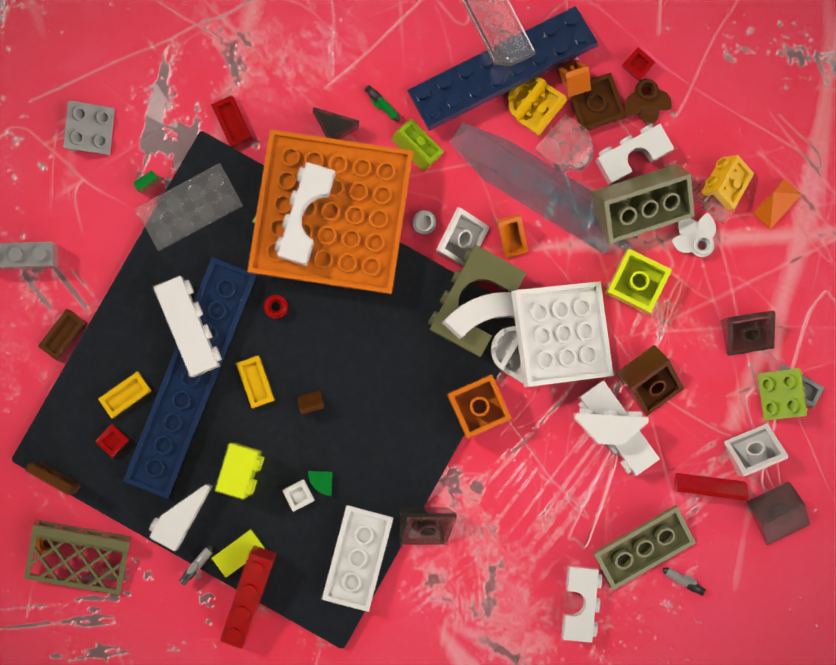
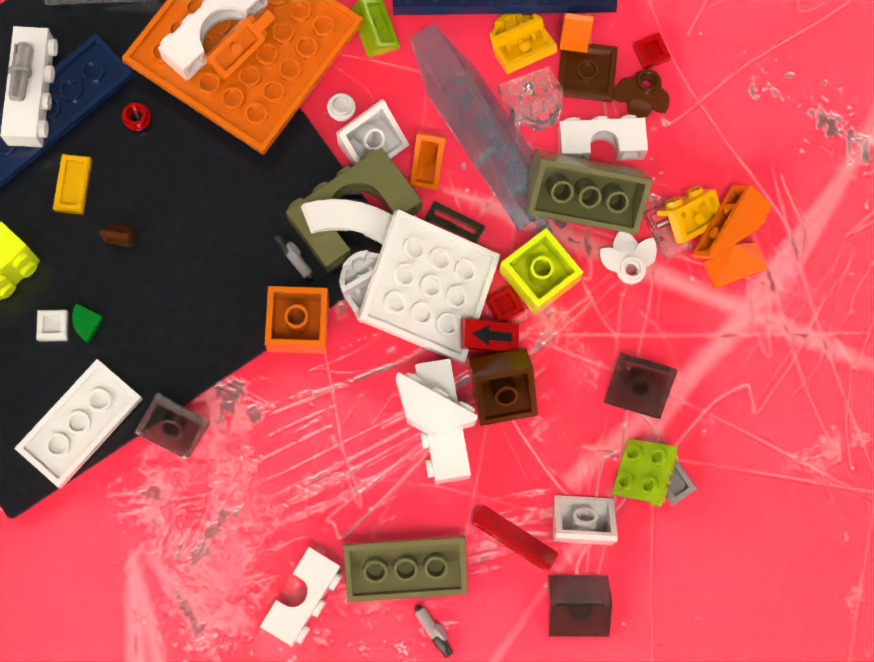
camera: 25 degrees right, 10 degrees down
none -> light grey axle [8,42,33,102]
none -> orange hinge [203,9,276,79]
none -> light grey piece [273,233,314,280]
none -> tile [424,201,485,244]
none -> red tile [461,318,519,353]
none -> red tile [485,285,525,322]
none -> orange slope [691,185,772,259]

